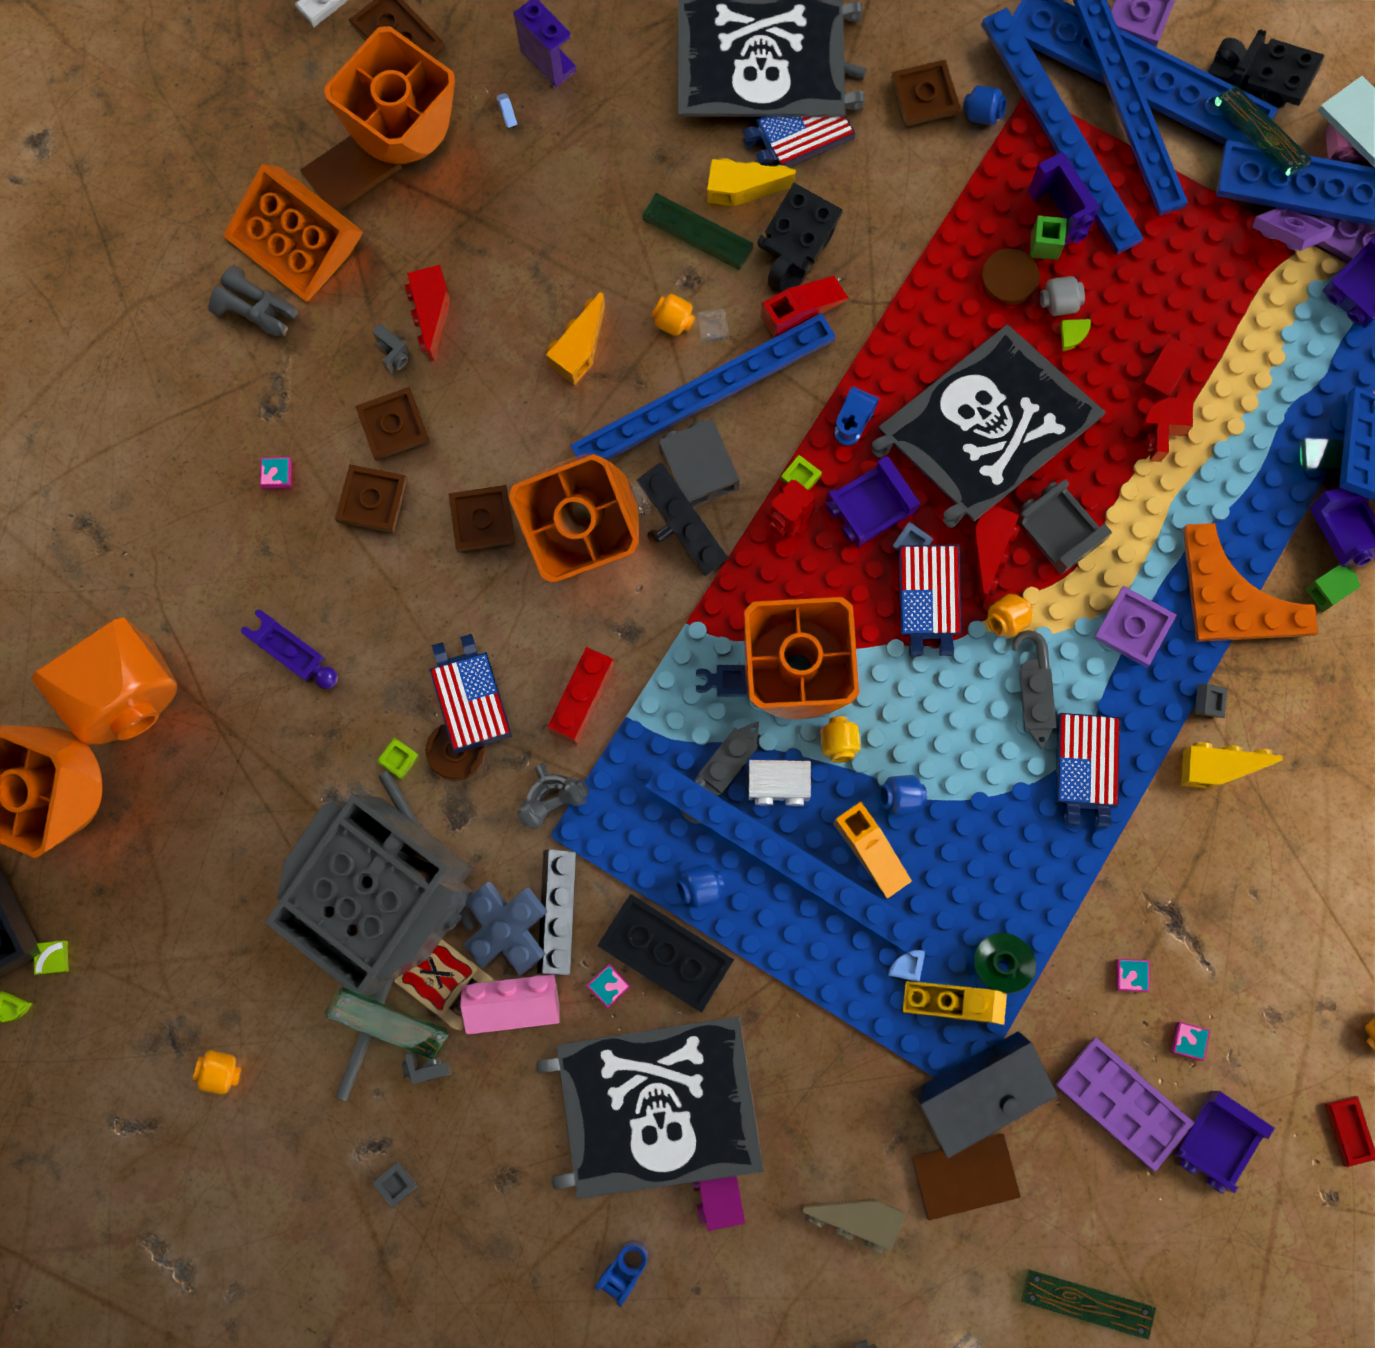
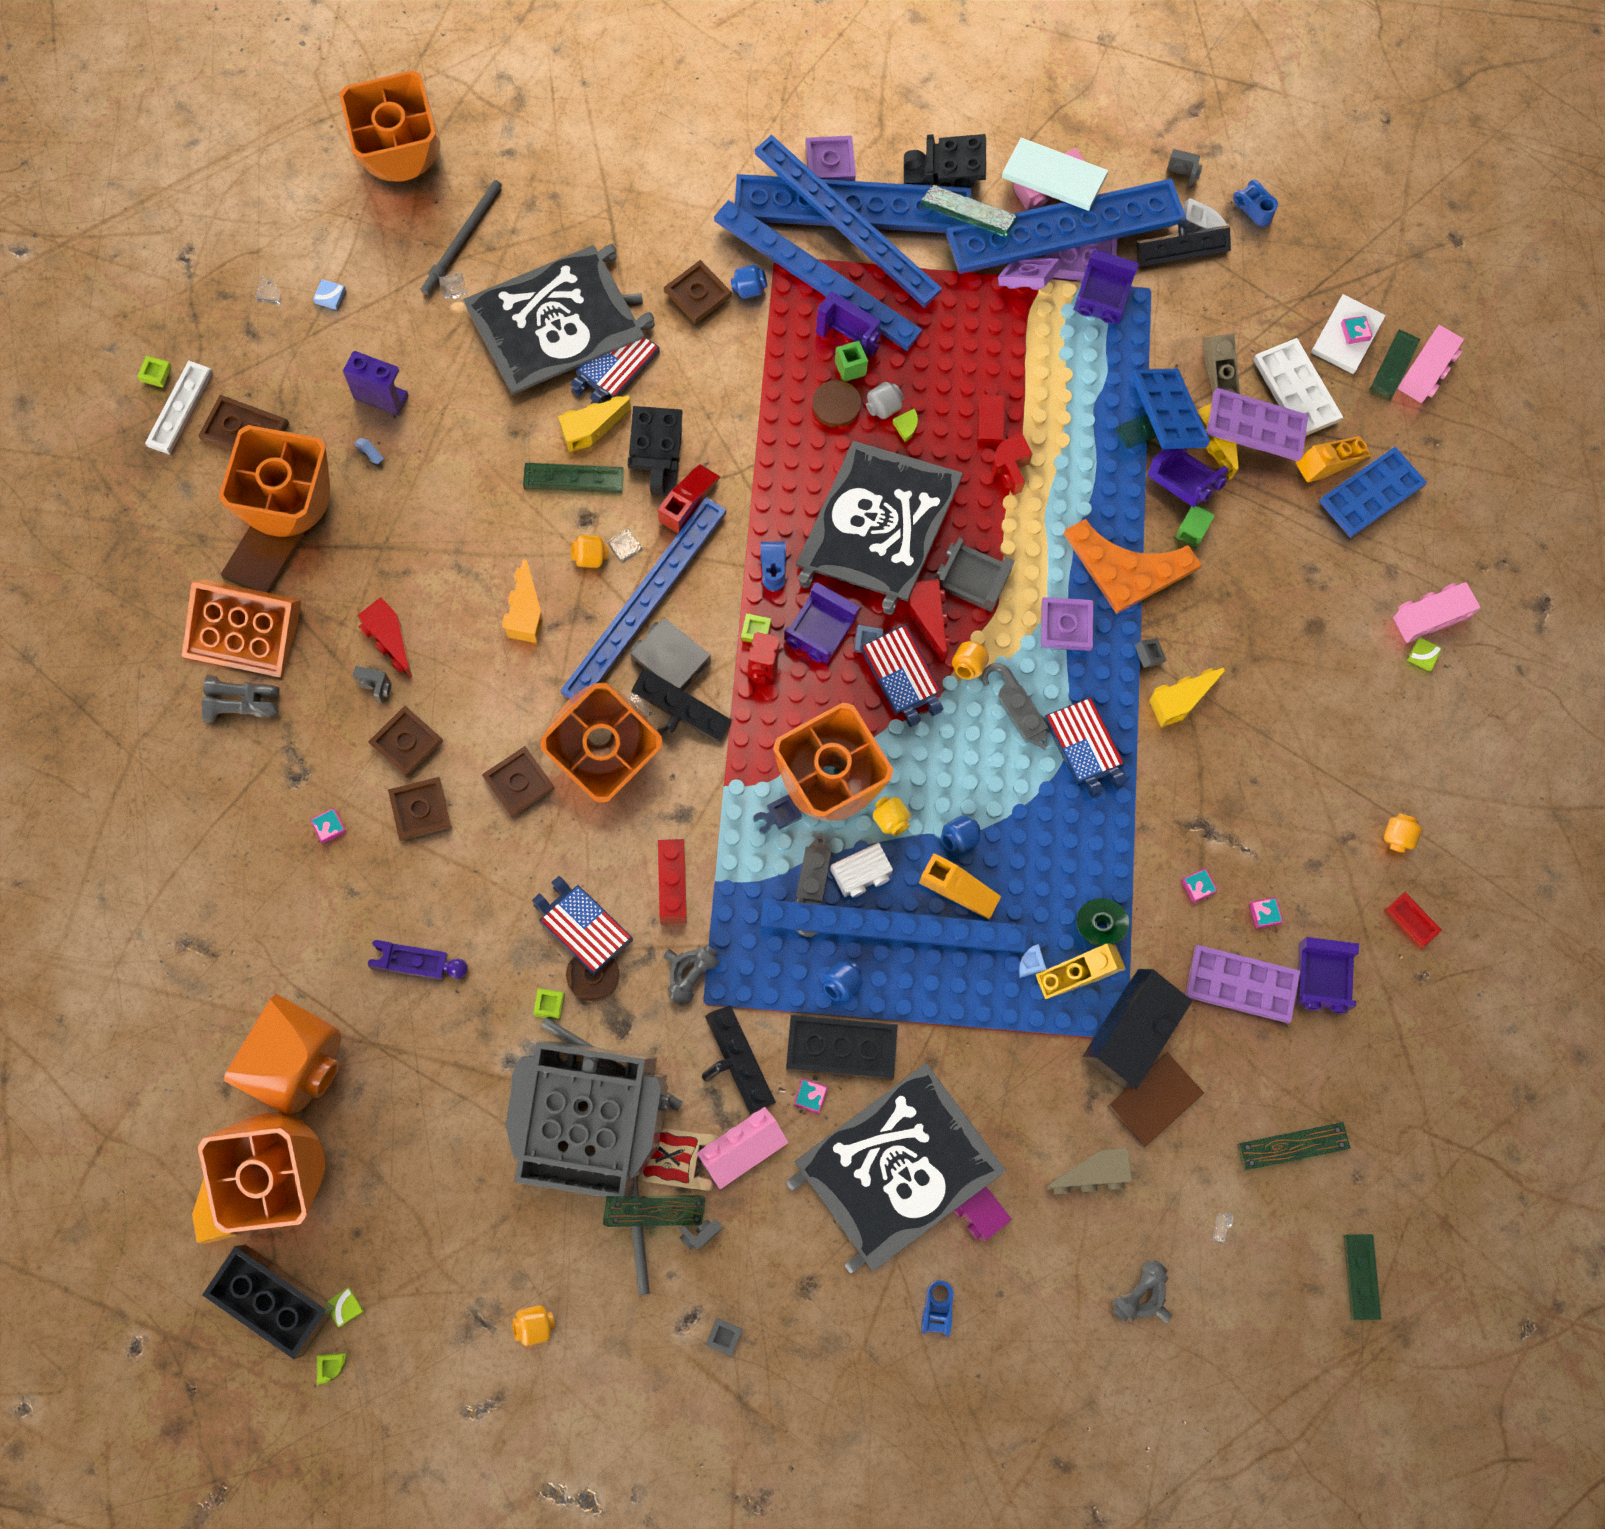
camera: 35 degrees left, 5 degrees down
sand blue plate [463,882,548,975] -> none

